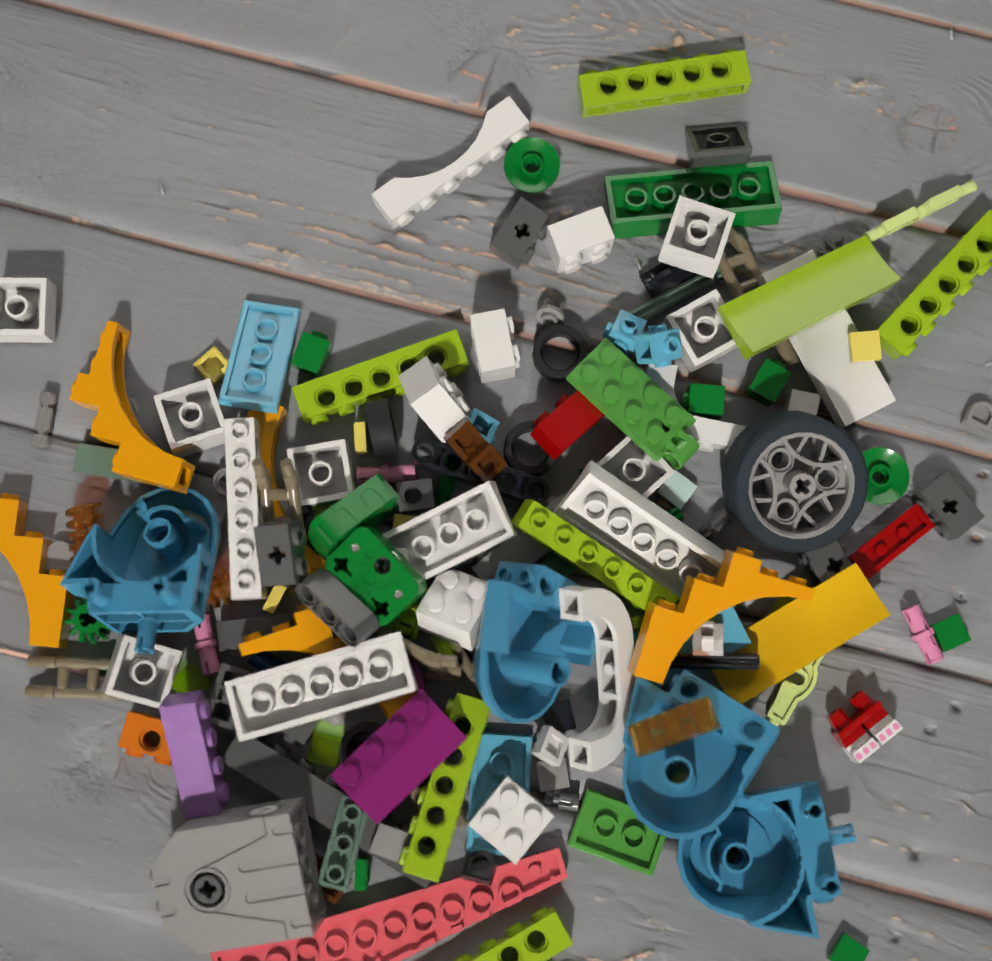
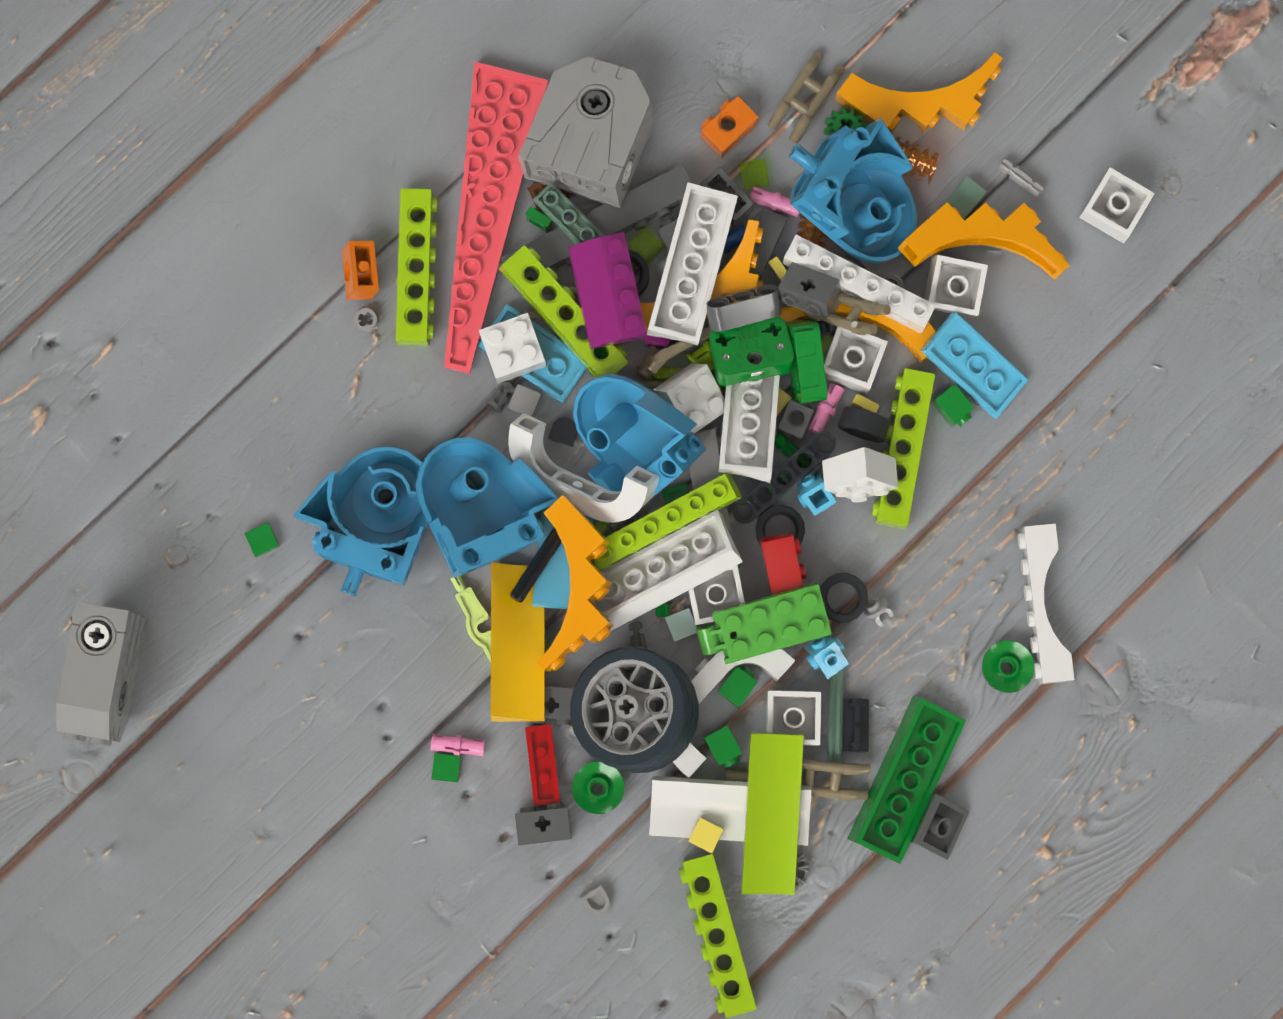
camera: 125 degrees right, 0 degrees up
white brick [100,633,183,709] -> none
medium lavender brick [159,690,230,819] -> none
light yellow tile [193,345,228,387] -> none
light grey tile [369,822,408,862] -> none
reddish brown slope [443,418,508,483] -> none
black tile [461,850,496,886] -> none
white brick [470,309,520,383] -> none
dark grey brick [490,197,550,269] -> none
white tile [530,725,568,767] -> none
white brick [545,206,615,274] -> none
bright green tile [567,788,666,876] -> none
lime brick [577,49,752,118] -> none
clear orange beam [627,697,721,757] -> none
medium azure brick [633,324,683,368] -> none
white brick [658,196,735,279] -> none
white tile [693,621,723,656] -> none
red hips [826,690,903,764] -> none
yellowish green piece [863,180,977,242] -> none

